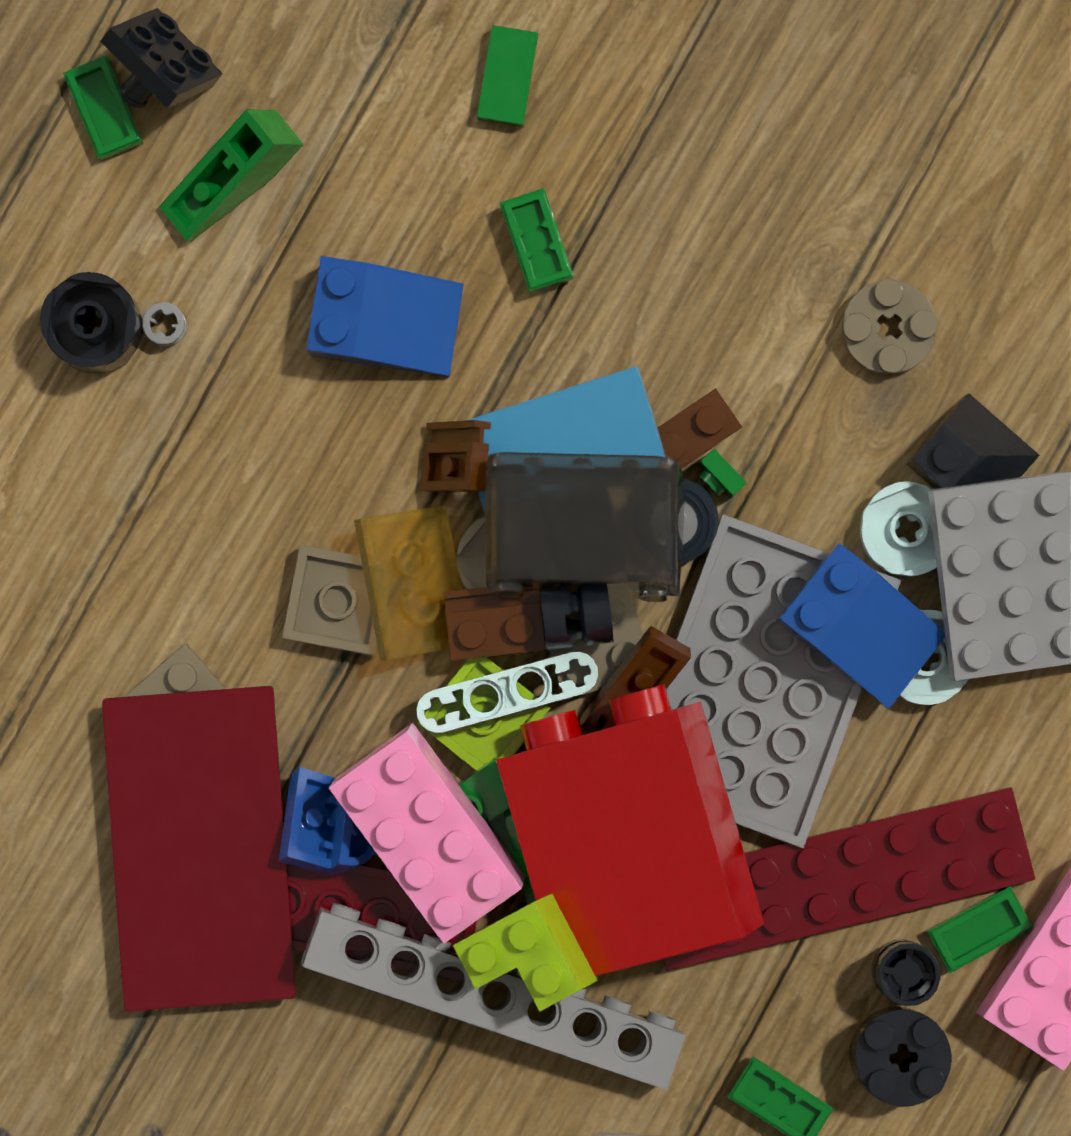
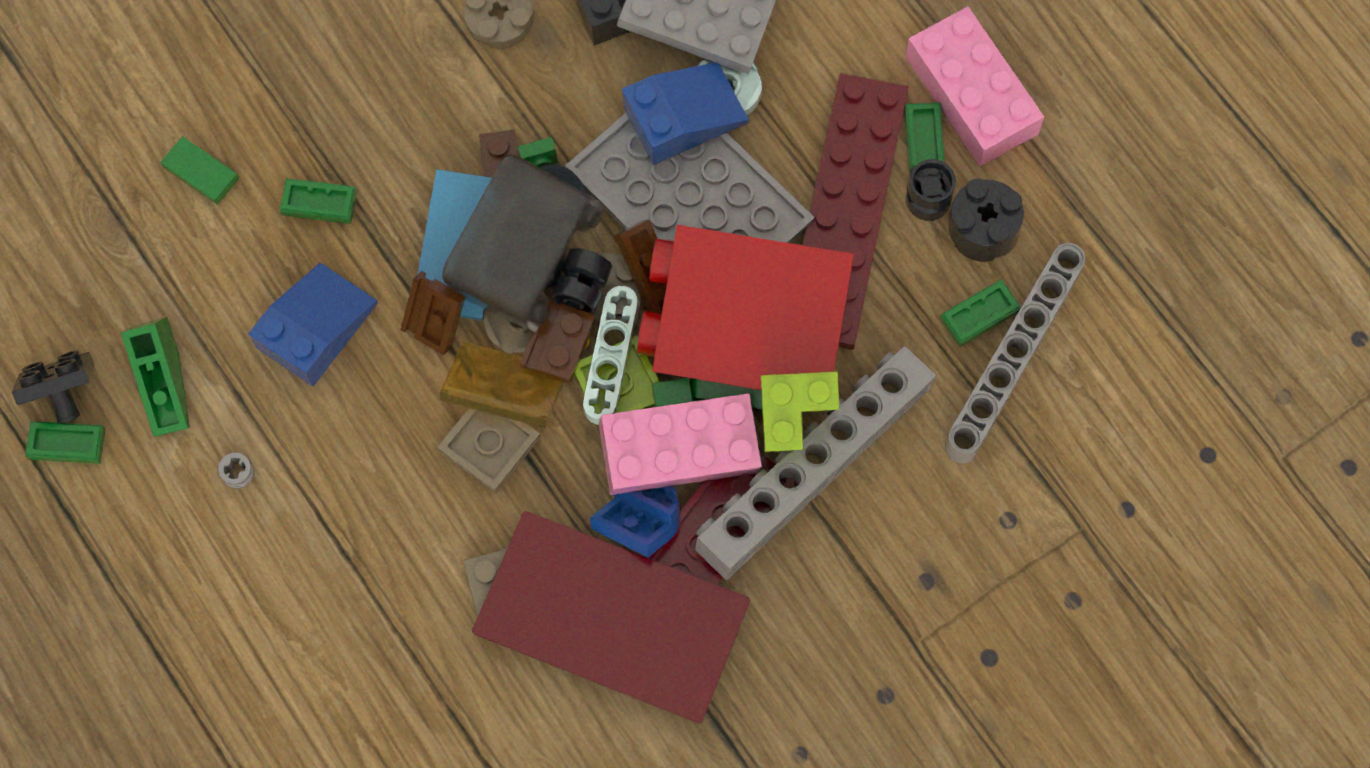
camera: 60 degrees left, 15 degrees down
black brick [40,272,143,374] -> none
light aqua plate [860,481,937,577] -> none

